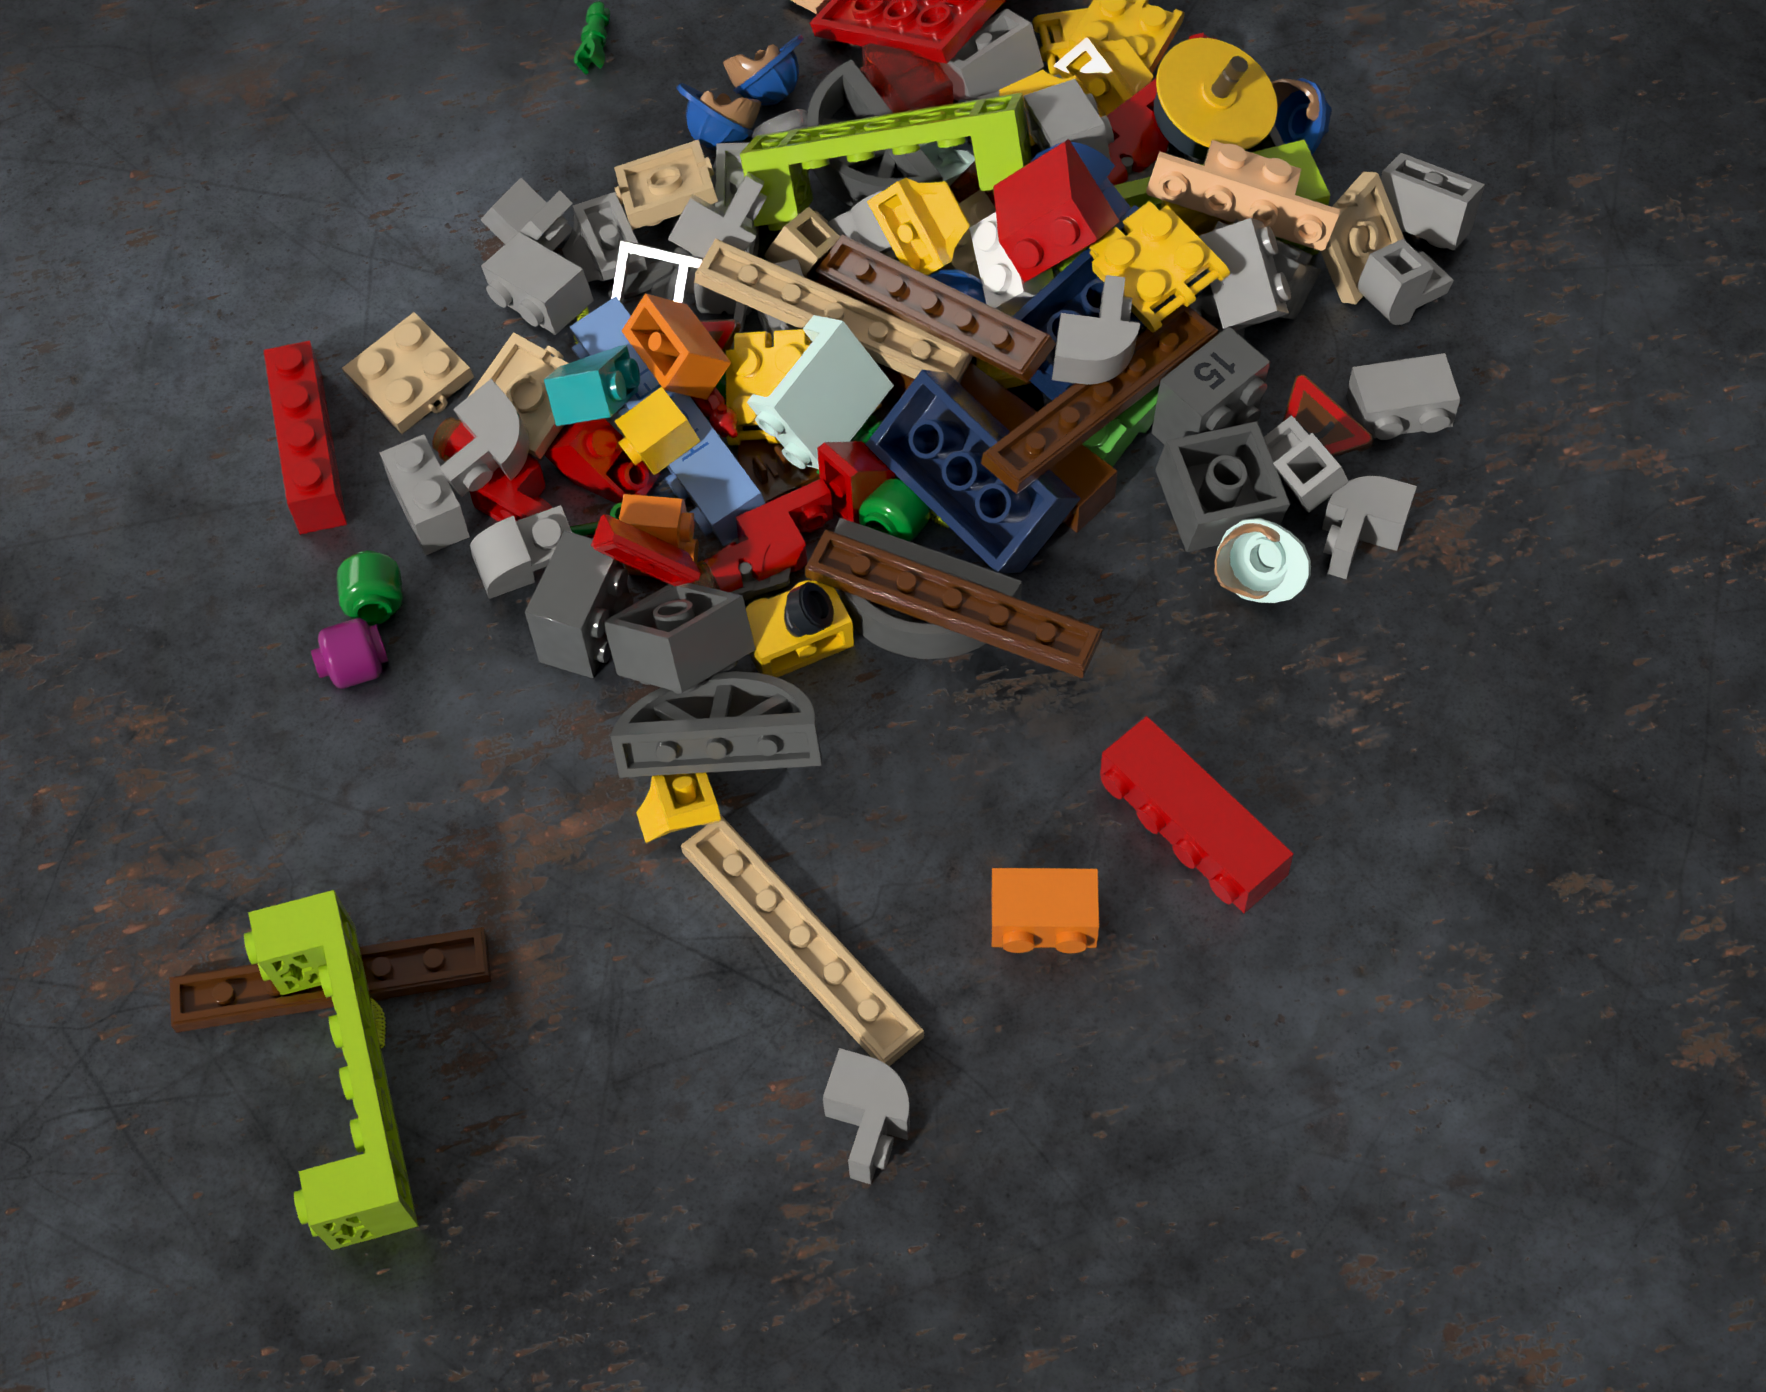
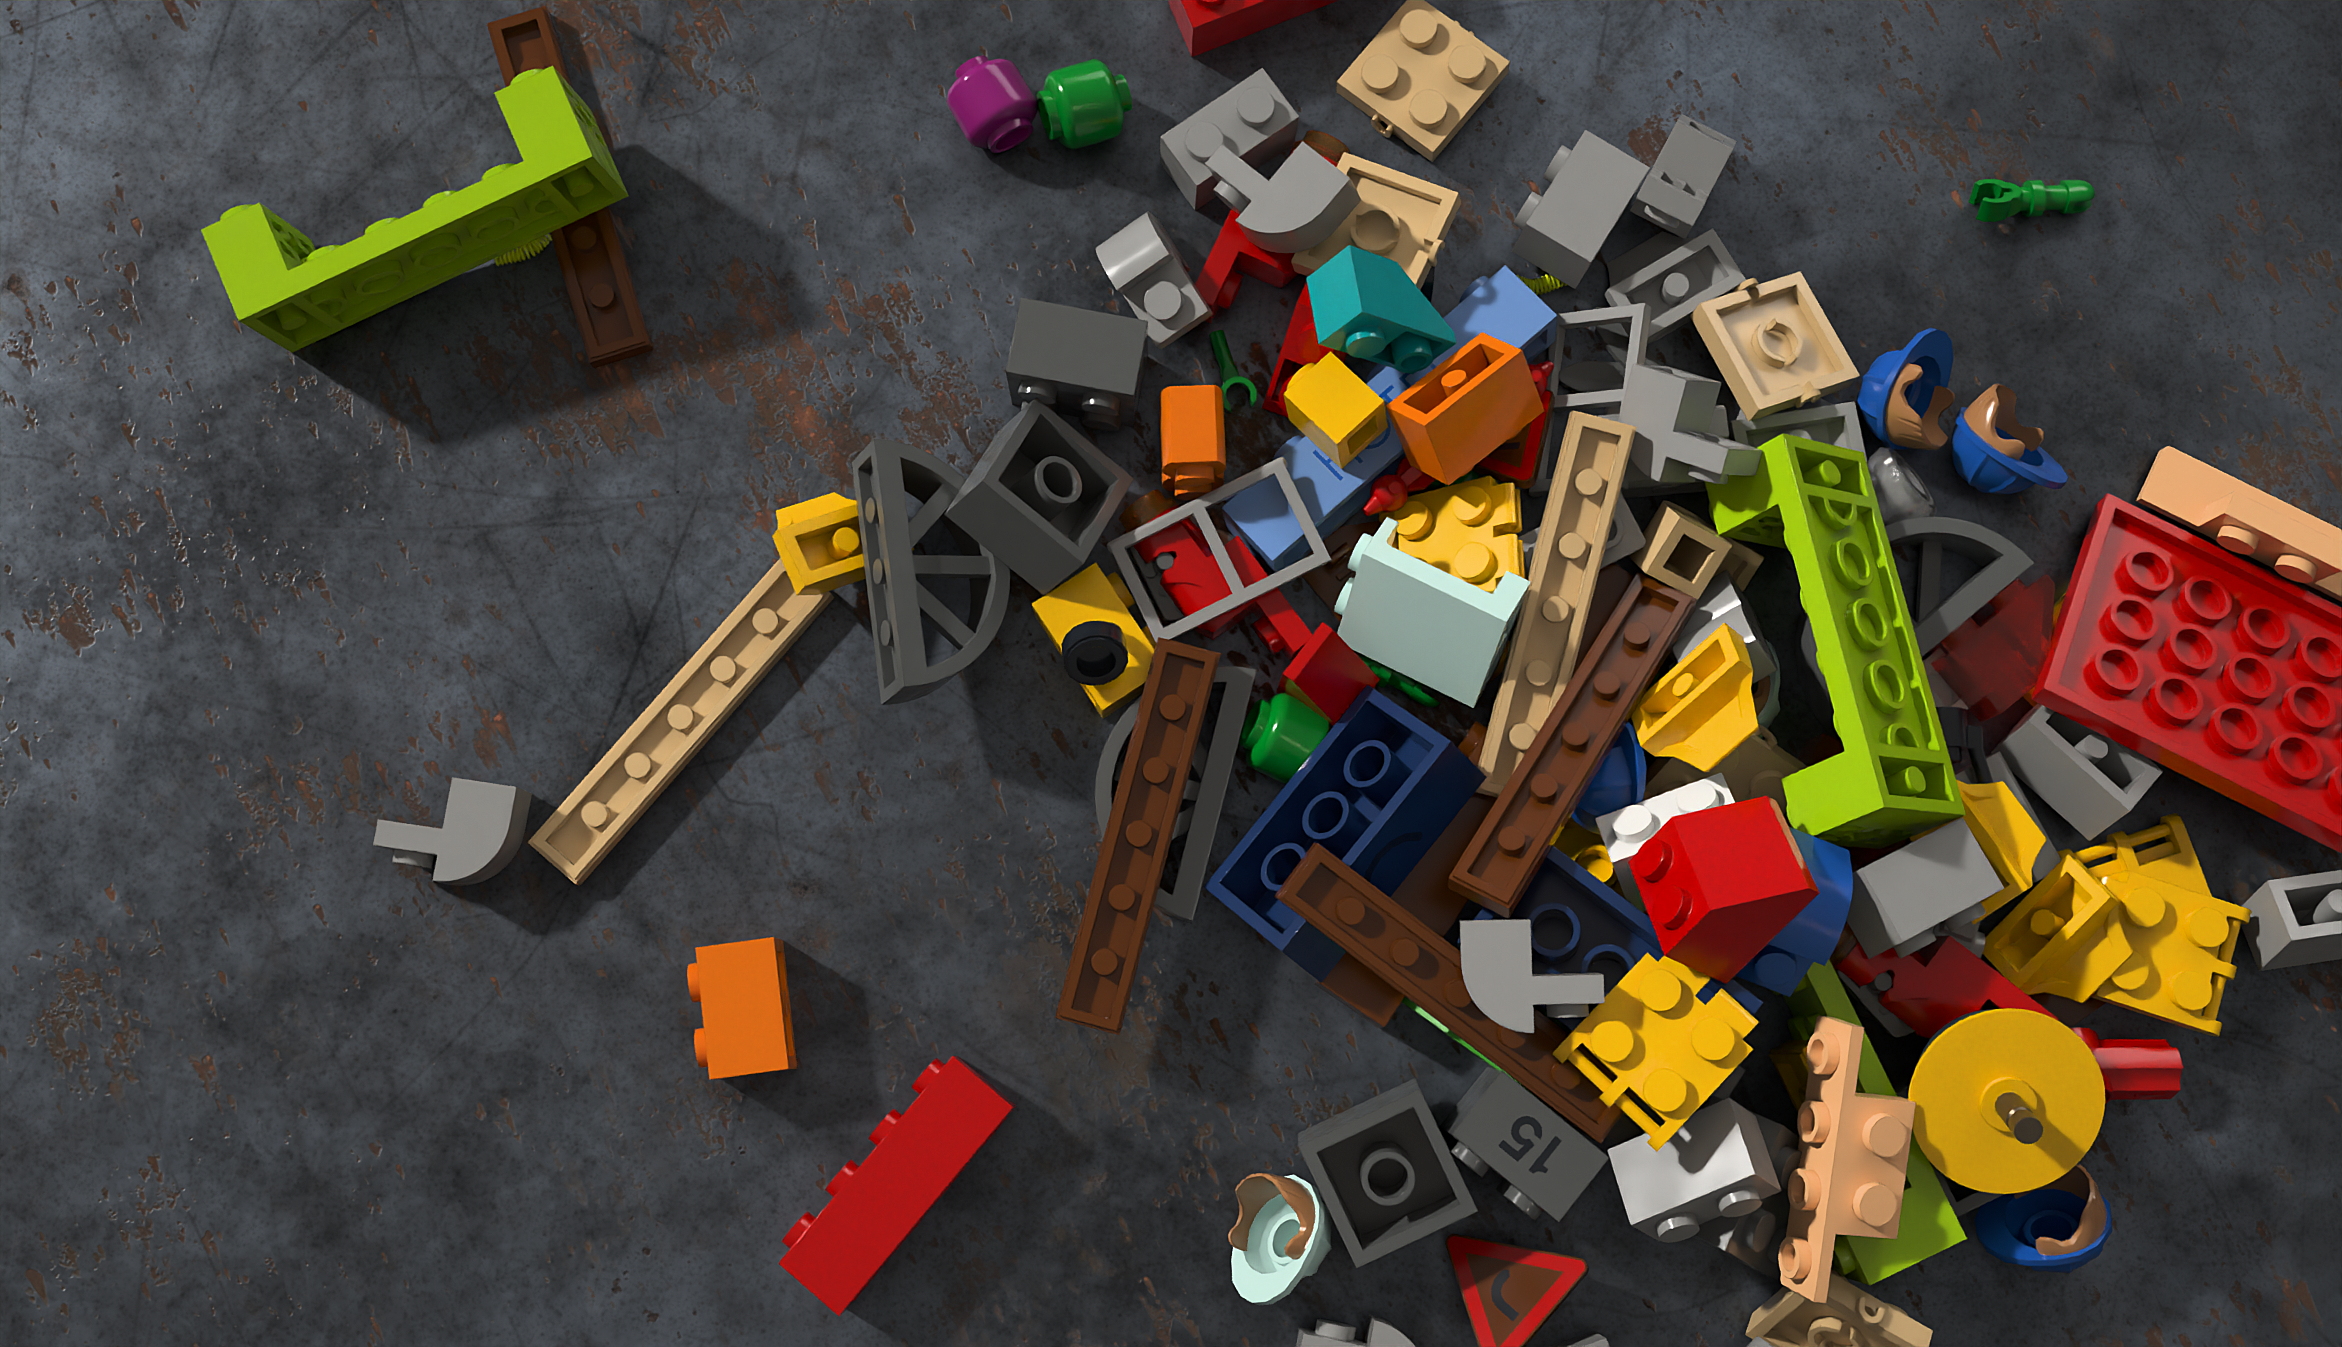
camera: 75 degrees right, 20 degrees up
red slope [591,514,701,586] -> none
light grey brick [1263,415,1348,513] -> none
none -> light grey window [1107,457,1332,642]

